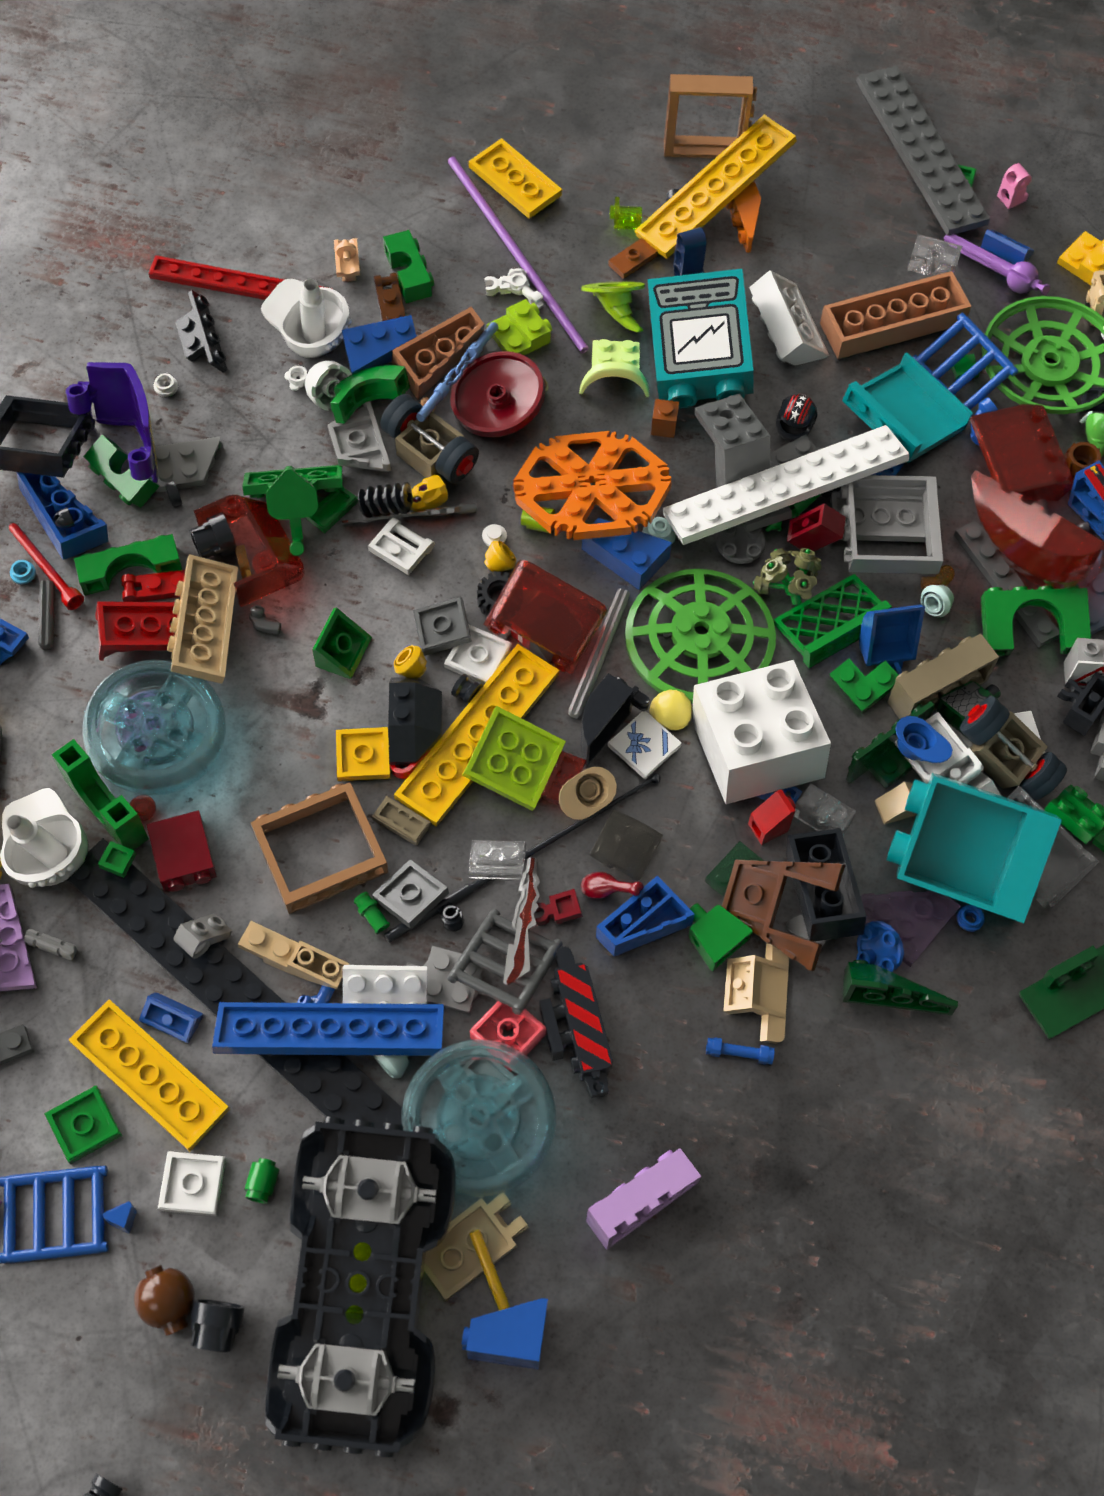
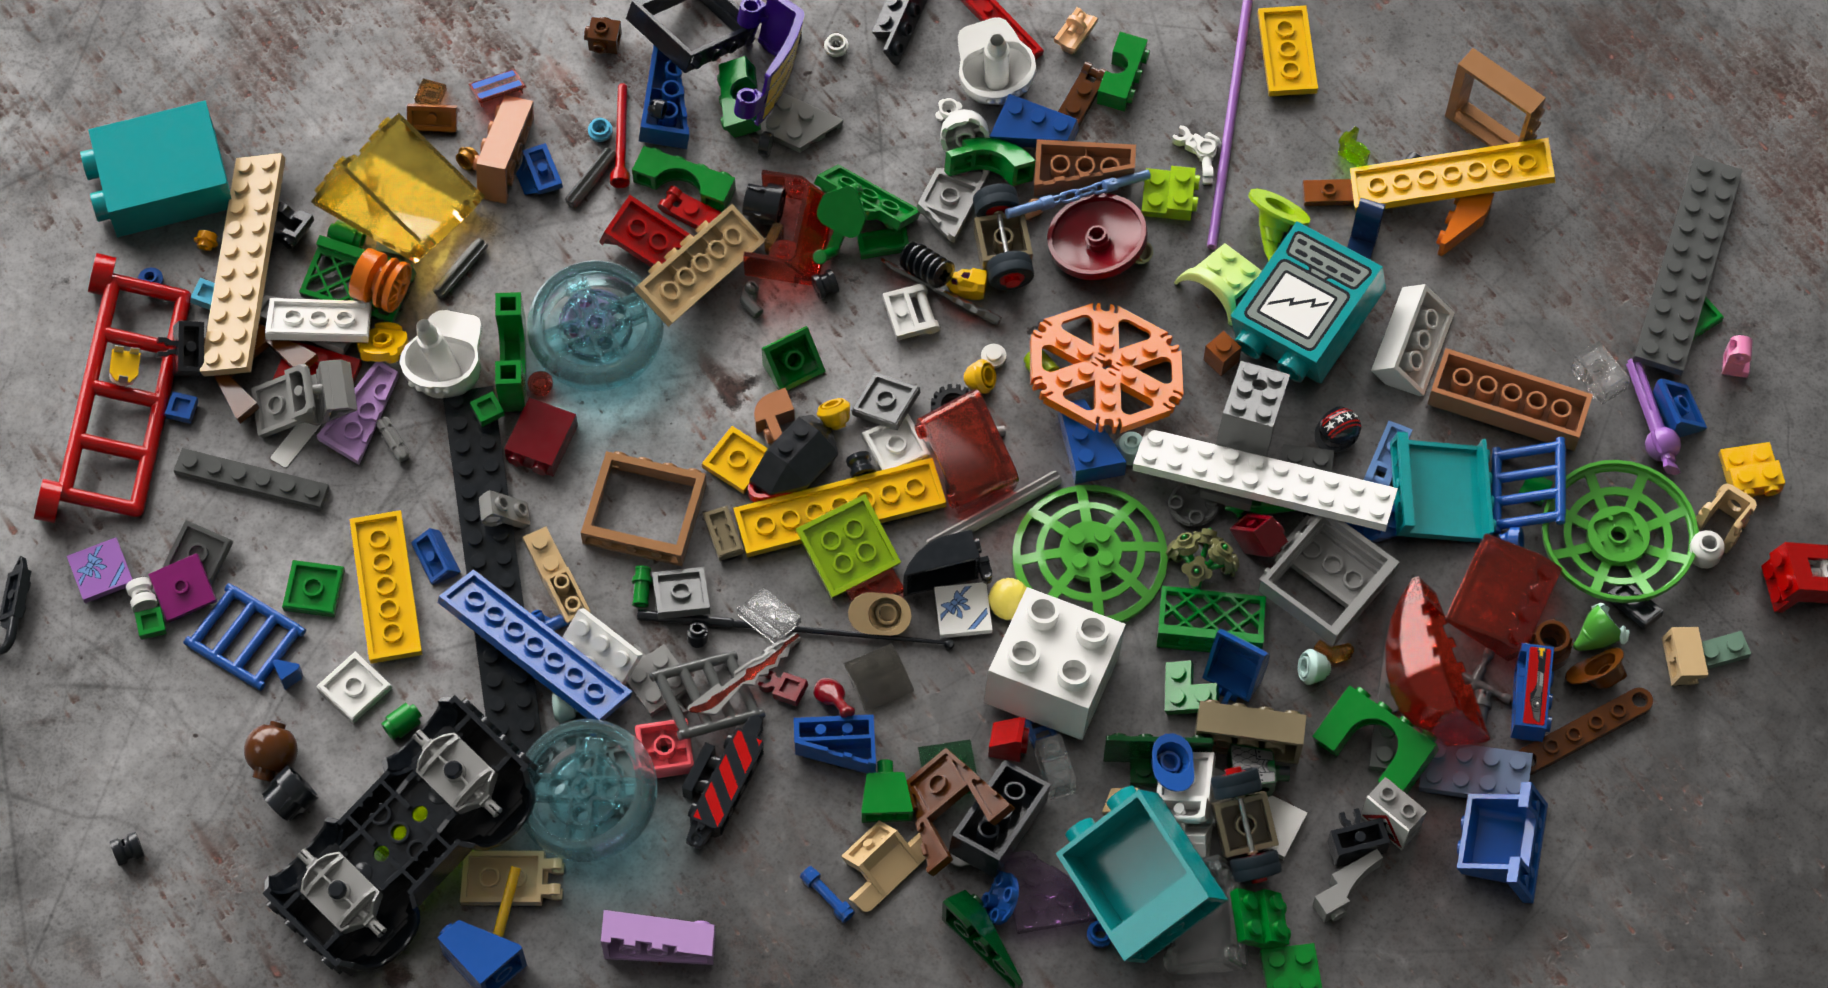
camera: 40 degrees right, 0 degrees up
none -> nougat brick [754,388,795,444]
none -> black wheel [811,269,839,299]
none -> medium blue plate [1364,421,1413,486]

